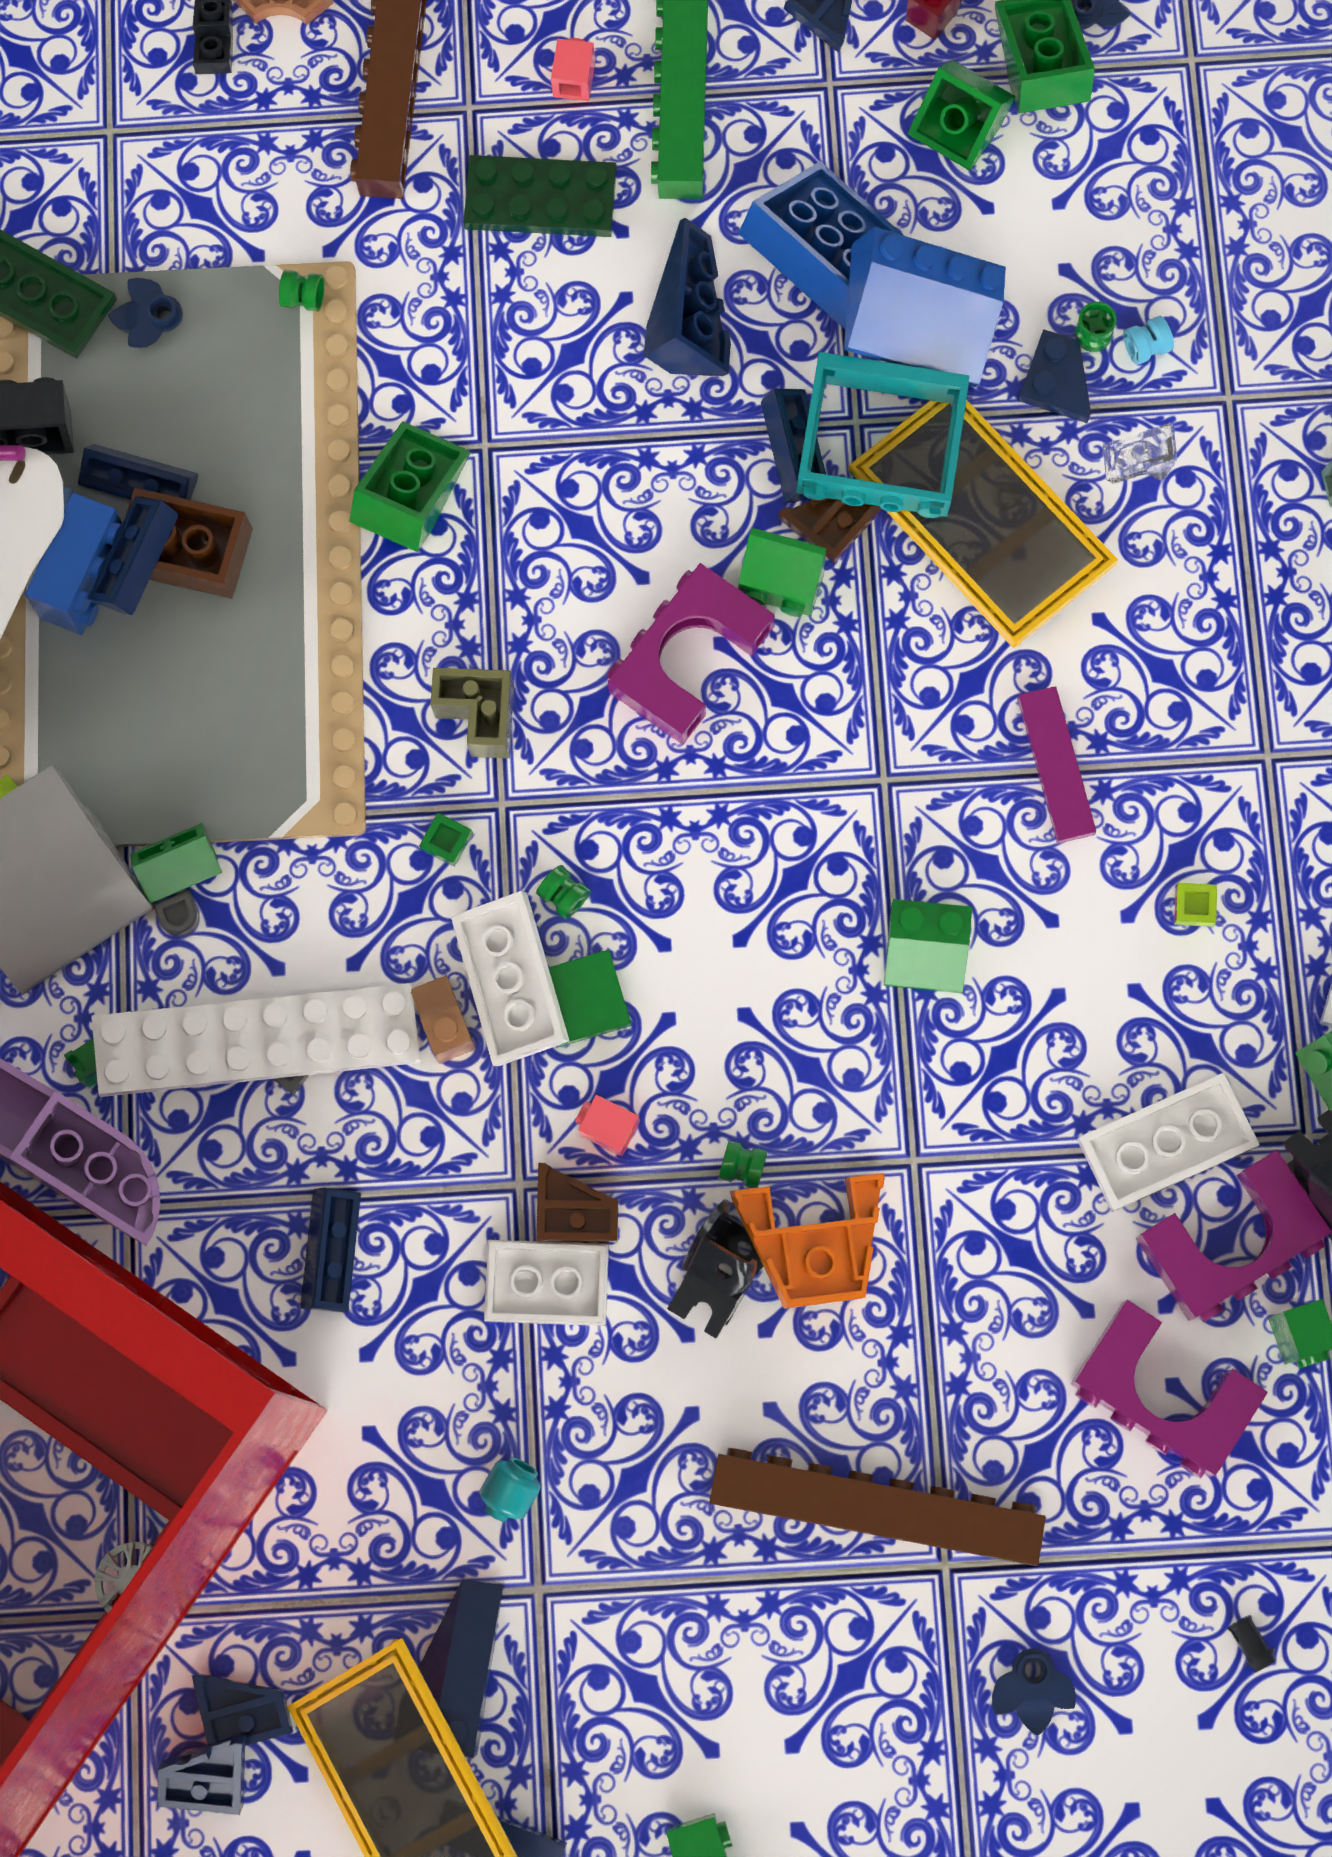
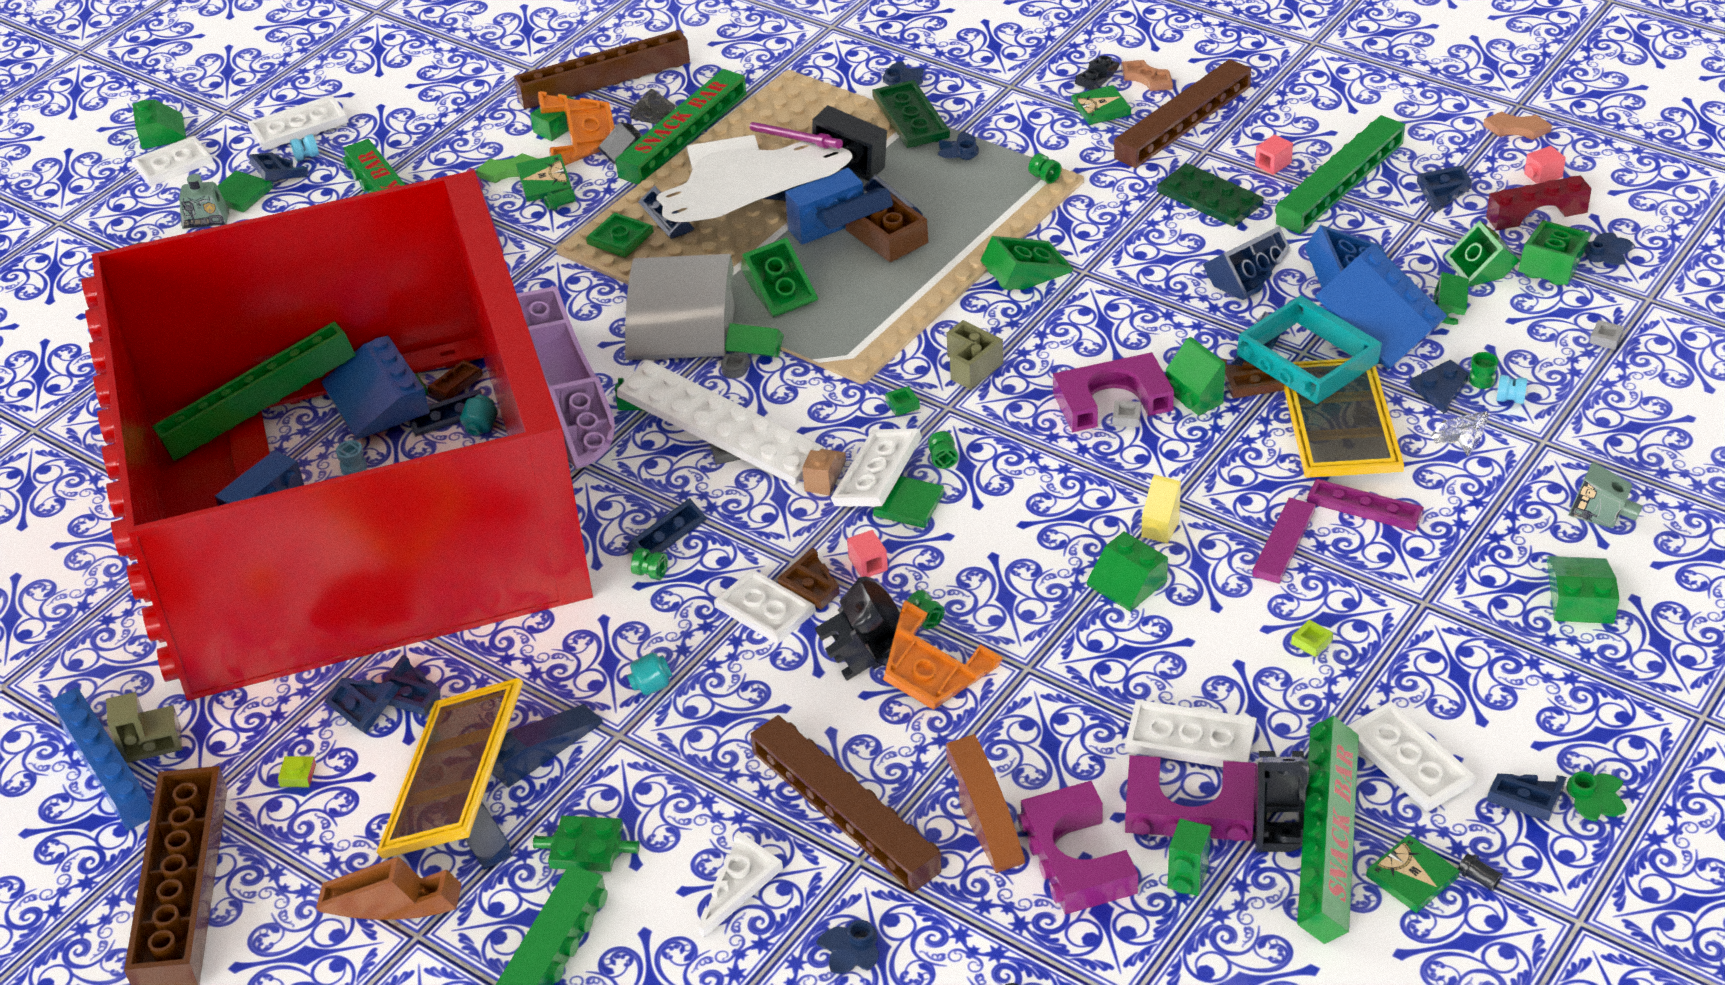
camera: 35 degrees right, 35 degrees down
none -> green plate [533,815,640,872]
none -> green wheel [631,547,668,580]
none -> white wing [698,831,783,938]
none -> green slope [741,237,818,318]
none -> dark orange slope [946,734,1025,873]
none -> green tile [1071,85,1131,125]
none -> light grey plate [1112,400,1141,427]
none -> light yellow slope [1141,474,1181,544]
none -> magenta tile [1307,479,1424,532]
none -> green hinge [1433,272,1469,325]
none -> light grey plate [1589,320,1624,350]

